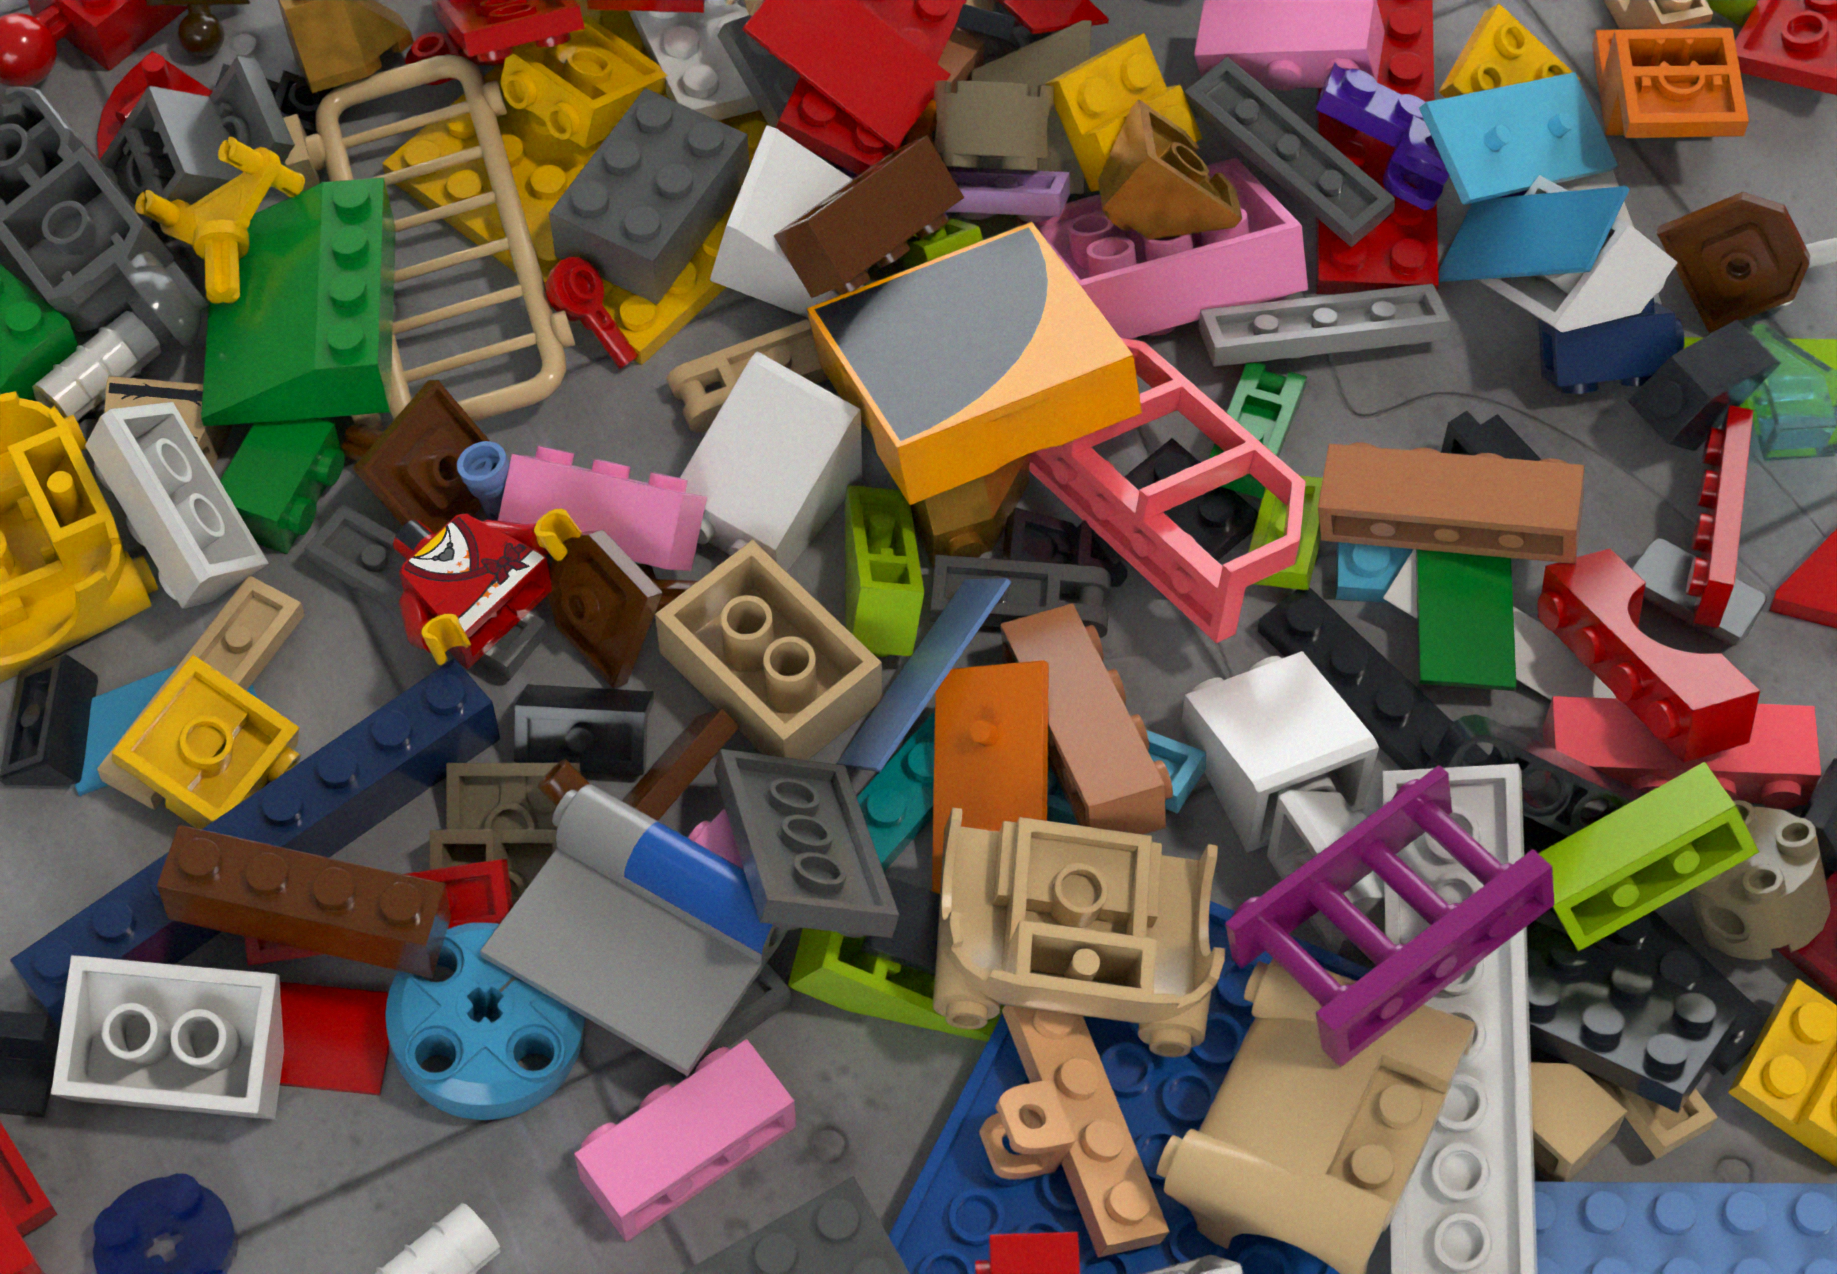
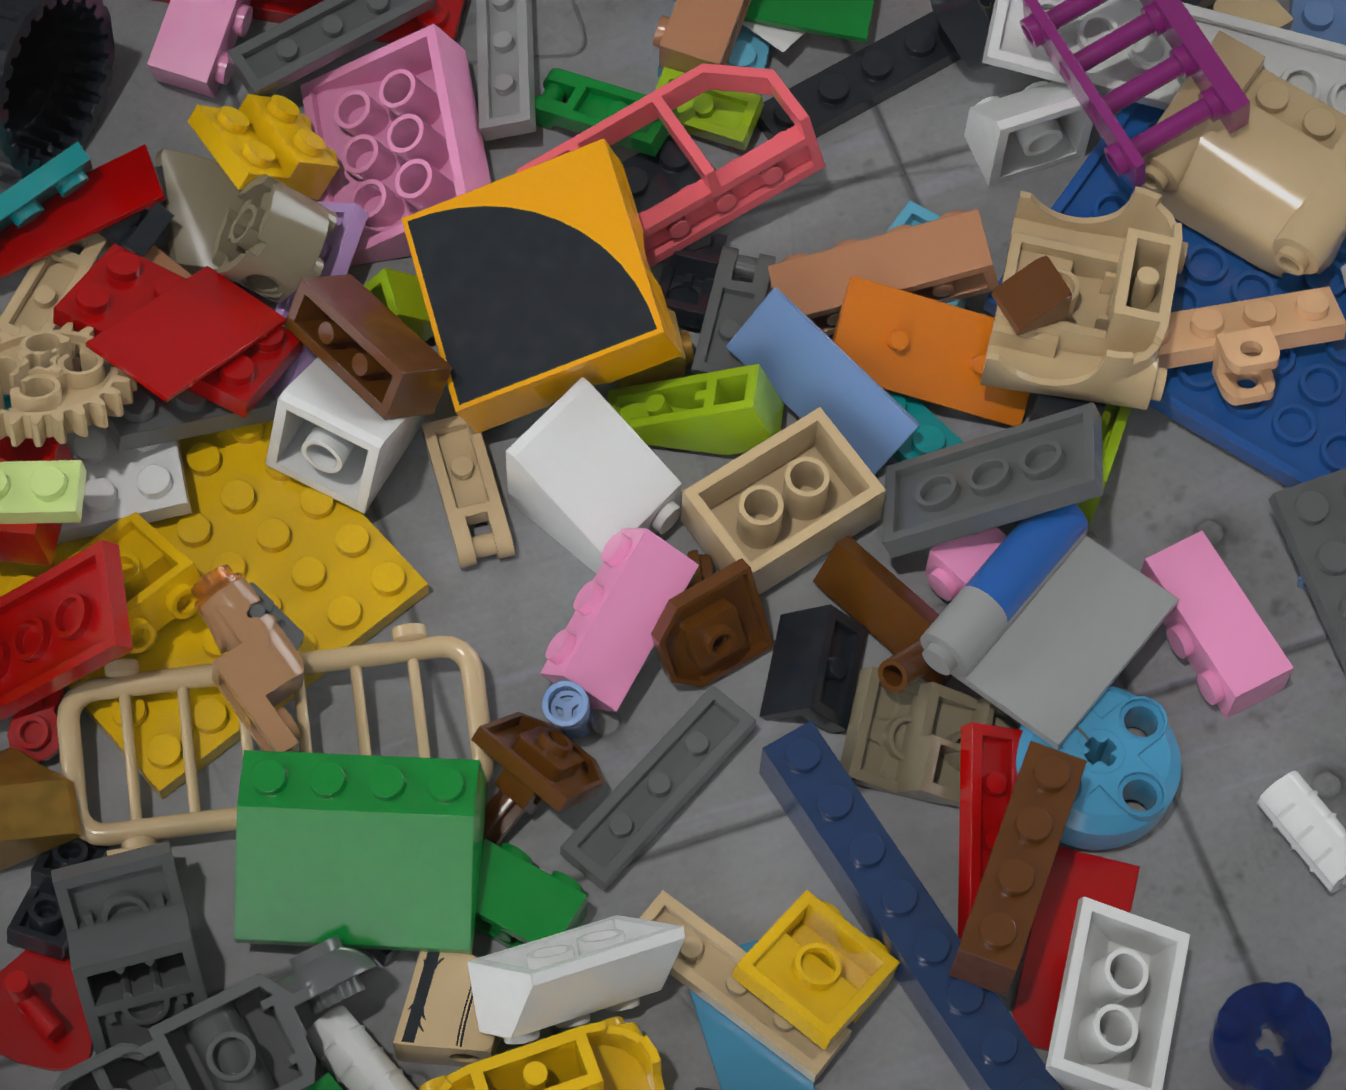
camera: 85 degrees left, 5 degrees up
yellow axle [135,137,305,304] -> none
torso [393,508,582,670] -> none
red plate [545,257,638,369] -> none
dark grey brick [549,88,750,305] -> none
pearl gold slope [1098,99,1242,240] -> none
white slope [1181,651,1379,853] -> none
none -> medium nougat plate [191,565,304,752]
none -> reddish brown slope [991,255,1072,335]

